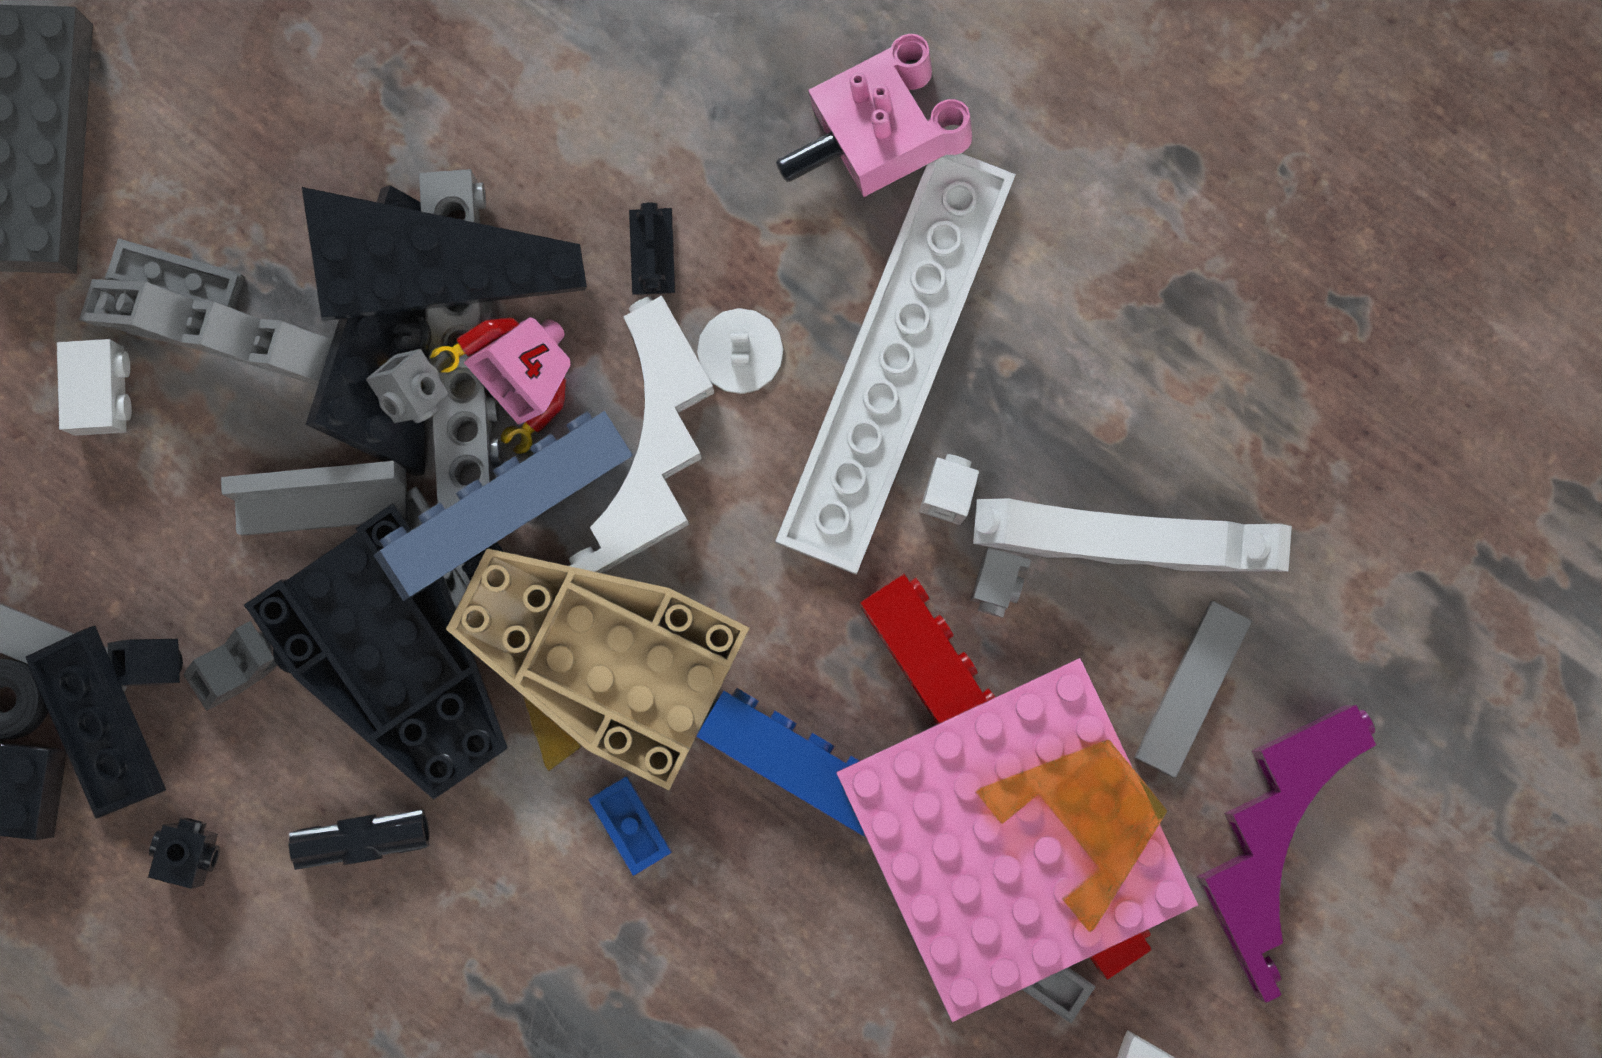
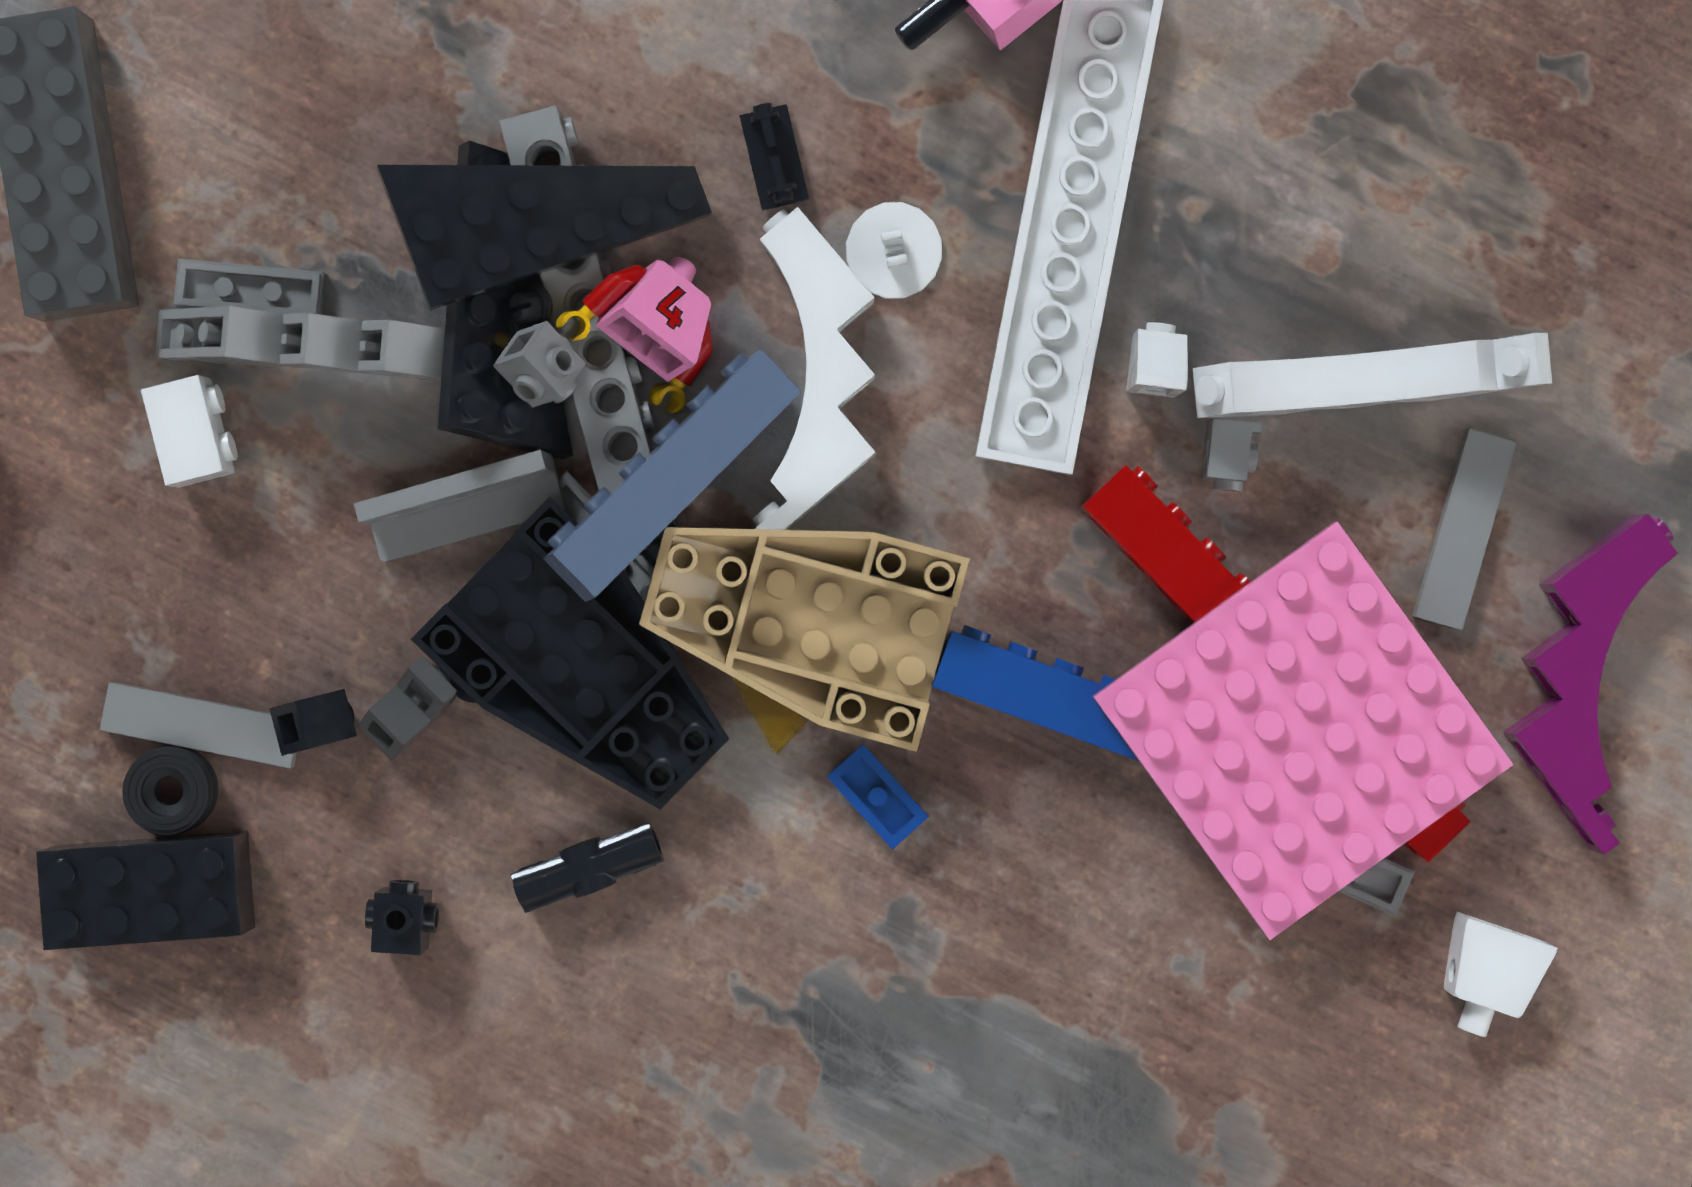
camera: 15 degrees left, 5 degrees up
black tile [25,625,166,819] -> none
clear yellow wing [974,739,1167,933] -> none

